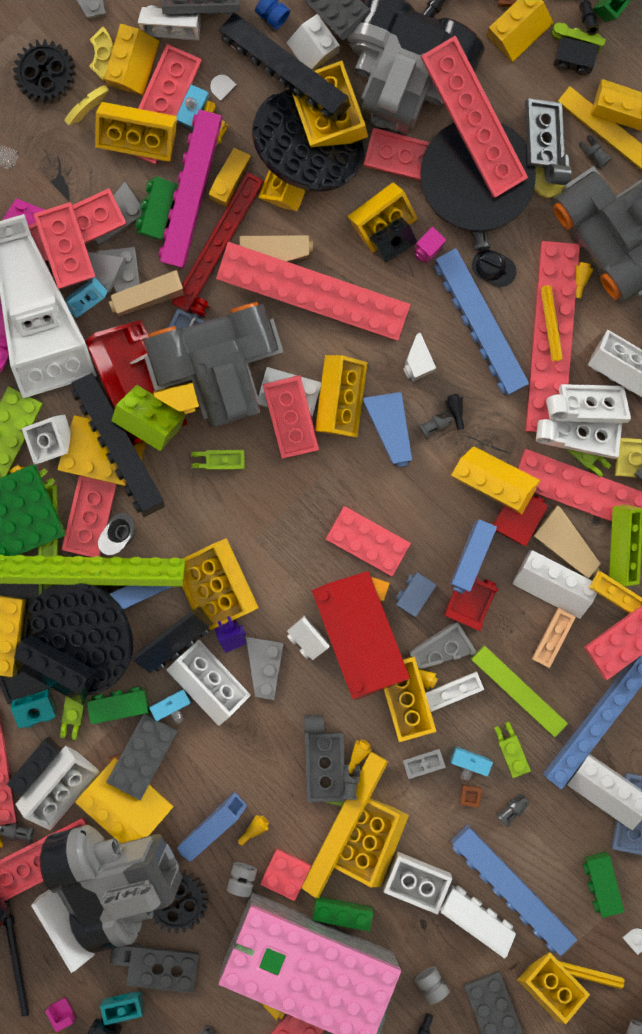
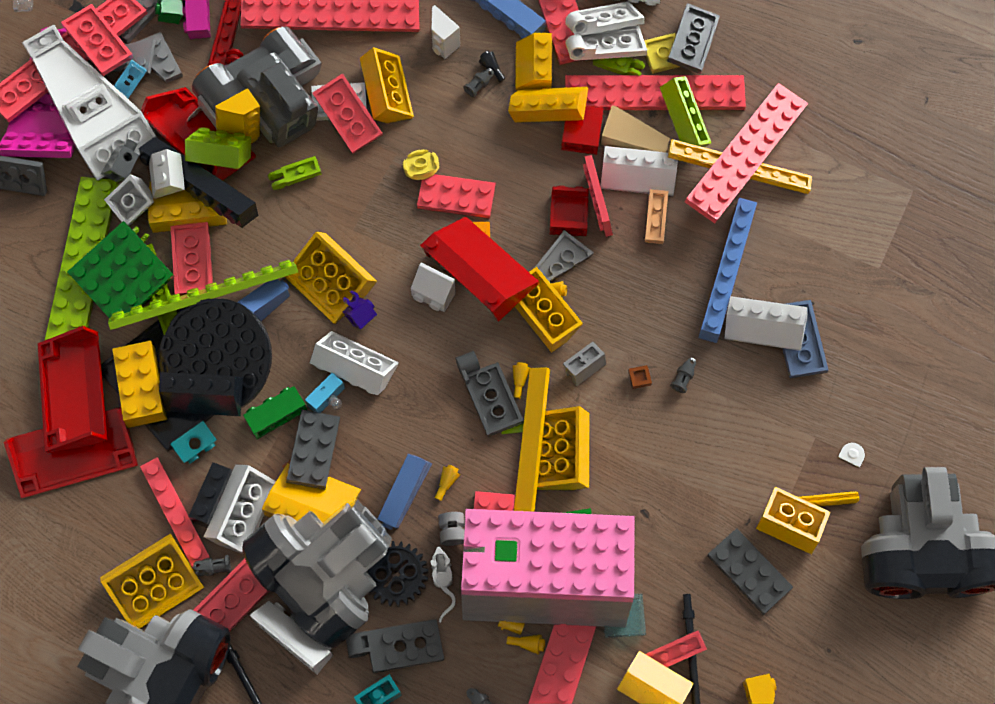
camera: 20 degrees left, 20 degrees down
lime hinge [60,696,86,740] -> none
dark grey piece [98,513,136,556] -> none
tan slope [109,270,184,316] -> none
black slope [131,606,213,673] -> none
light grey wing [246,636,284,700] -> none
dark grey piece [340,764,360,800] -> none
medium blue slope [363,392,412,467] -> none
white brick [383,851,452,915] -> none
sand blue brick [395,572,436,617] -> none
light grey wheel [414,966,450,1005] -> none
white plate [425,671,484,712] -> none
white slope [440,884,516,958] -> none
medium blue slope [450,519,497,594] -> none
medium azure piece [450,746,493,782] -> none
medium blue brick [451,824,577,956] -> none
lime tile [471,645,568,737] -> none
lime hinge [494,722,531,778] -> none
green brick [582,852,624,918] -> none
none -> dark grey torso [101,139,139,183]
none -> white slope [149,149,185,199]
none -> light yellow tile [403,149,439,180]
none -> white animal [431,547,456,623]
none -> yellow slope [515,33,552,90]
none -> coral plate [583,155,613,237]

